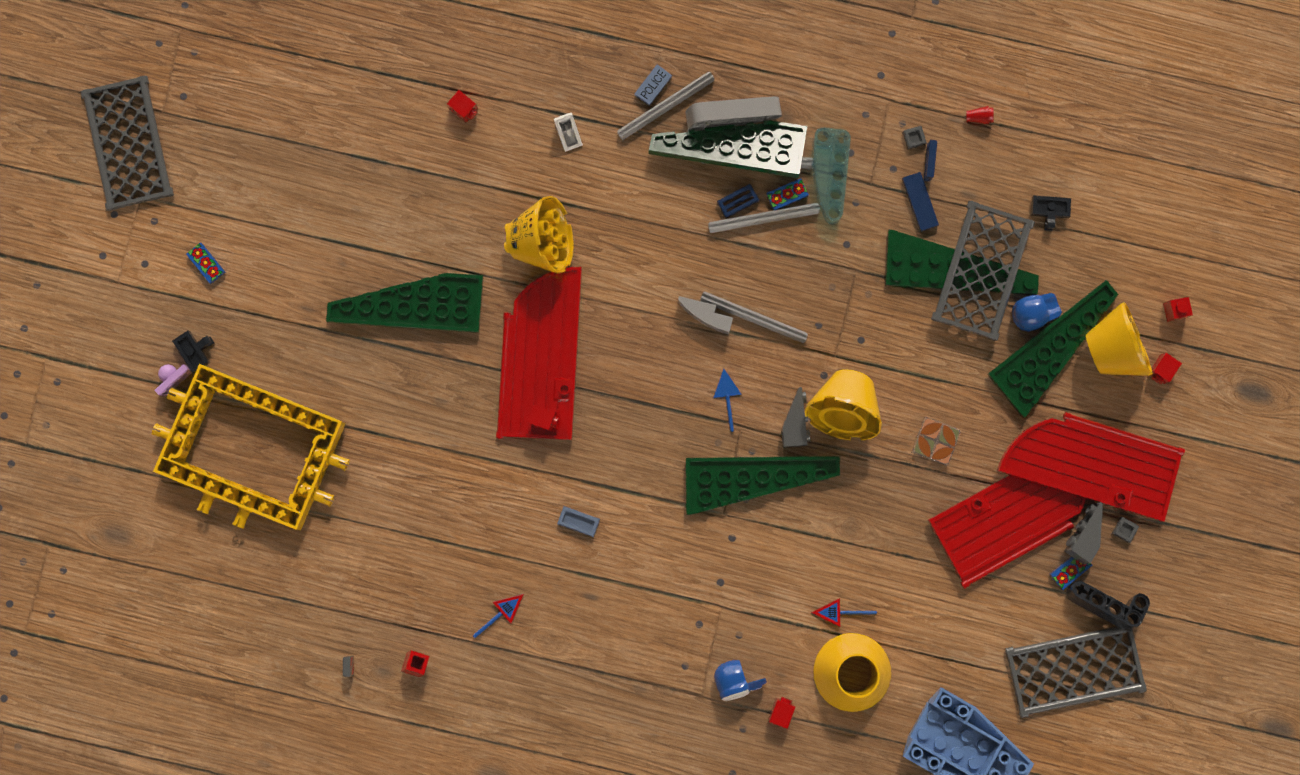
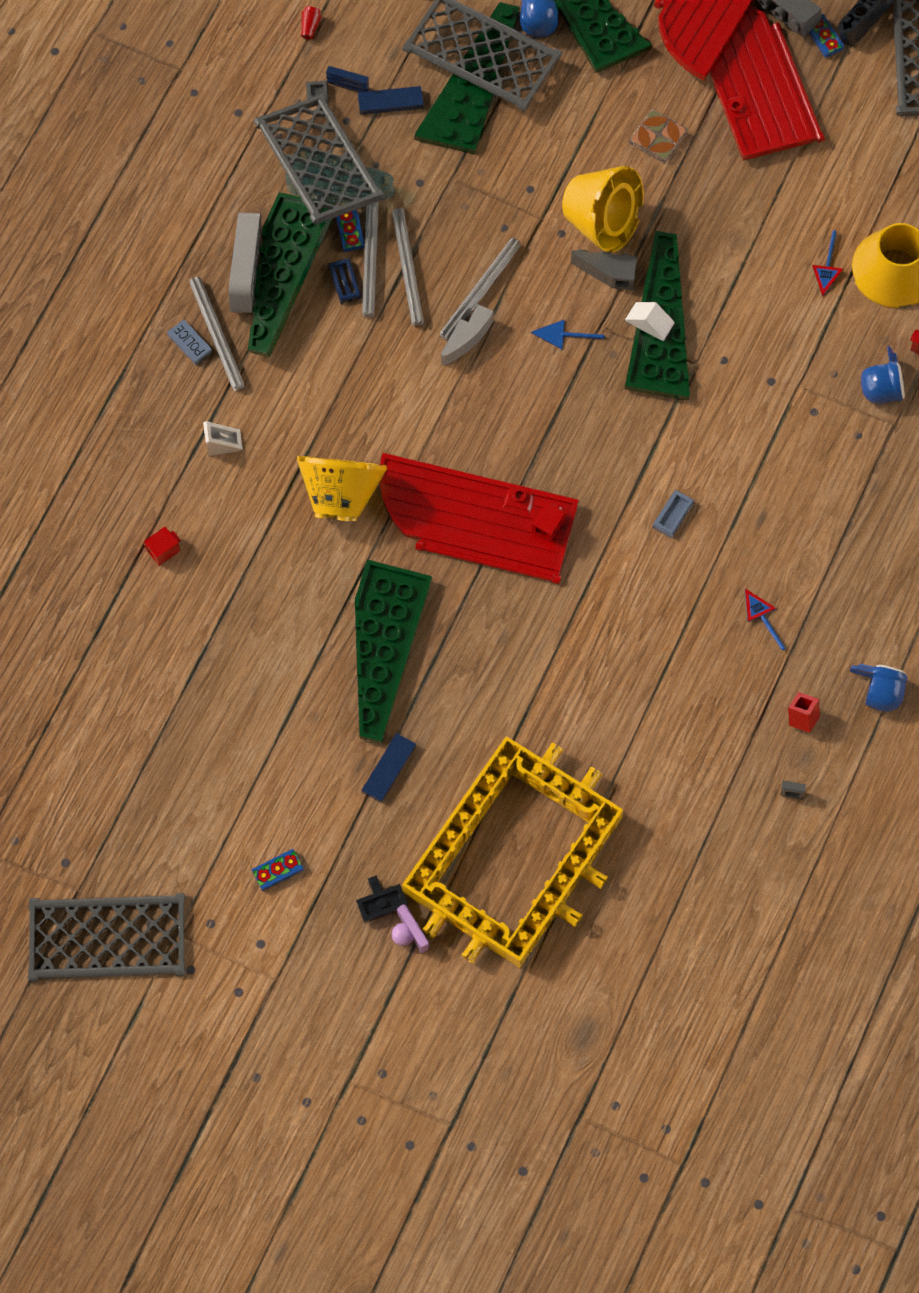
camera: 75 degrees left, 15 degrees down
none -> dark grey door [254,94,385,225]
none -> dark blue tile [361,733,416,803]
none -> light grey axle [392,208,424,326]
none -> white slope [625,302,674,341]
none -> blue piece [850,664,908,712]

